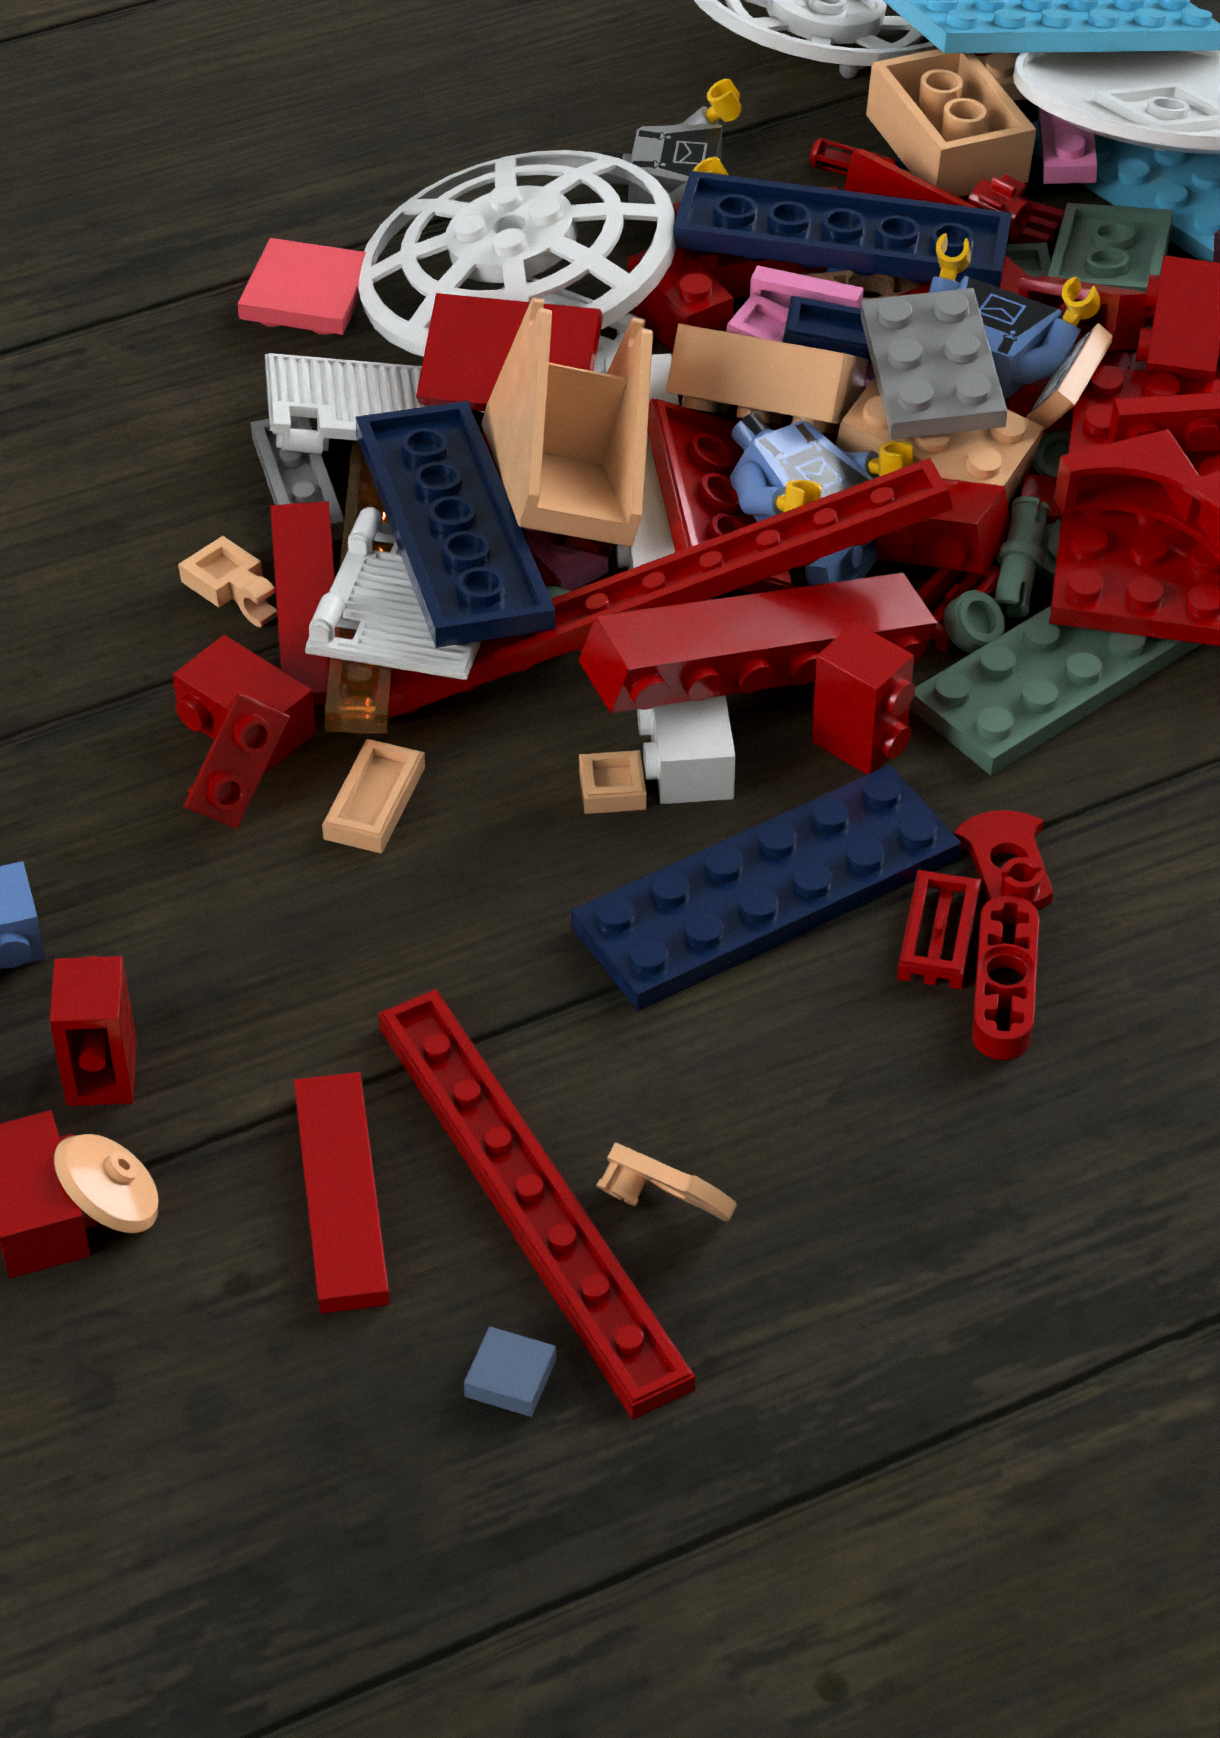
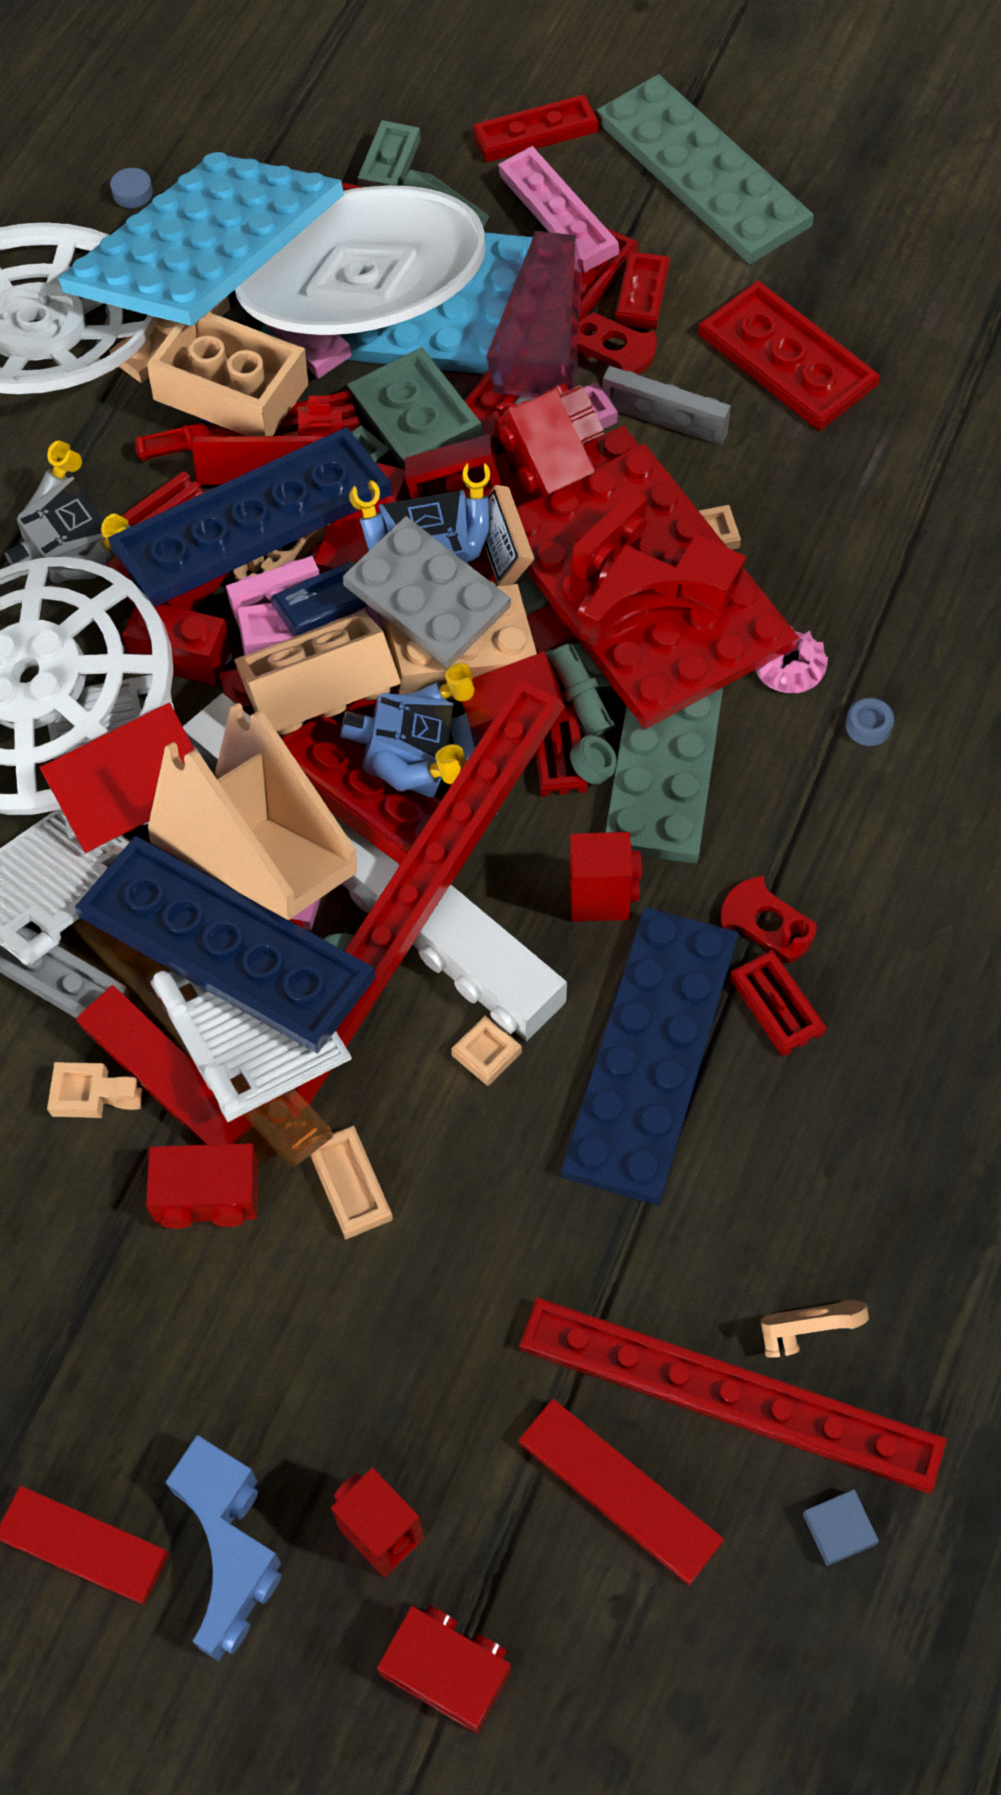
camera: 40 degrees left, 15 degrees up
light nougat piece [54,1134,158,1233] -> none
red hinge [183,692,290,829] -> none
red brick [578,573,938,713] -> none
red beam [972,895,1039,1060] -> none

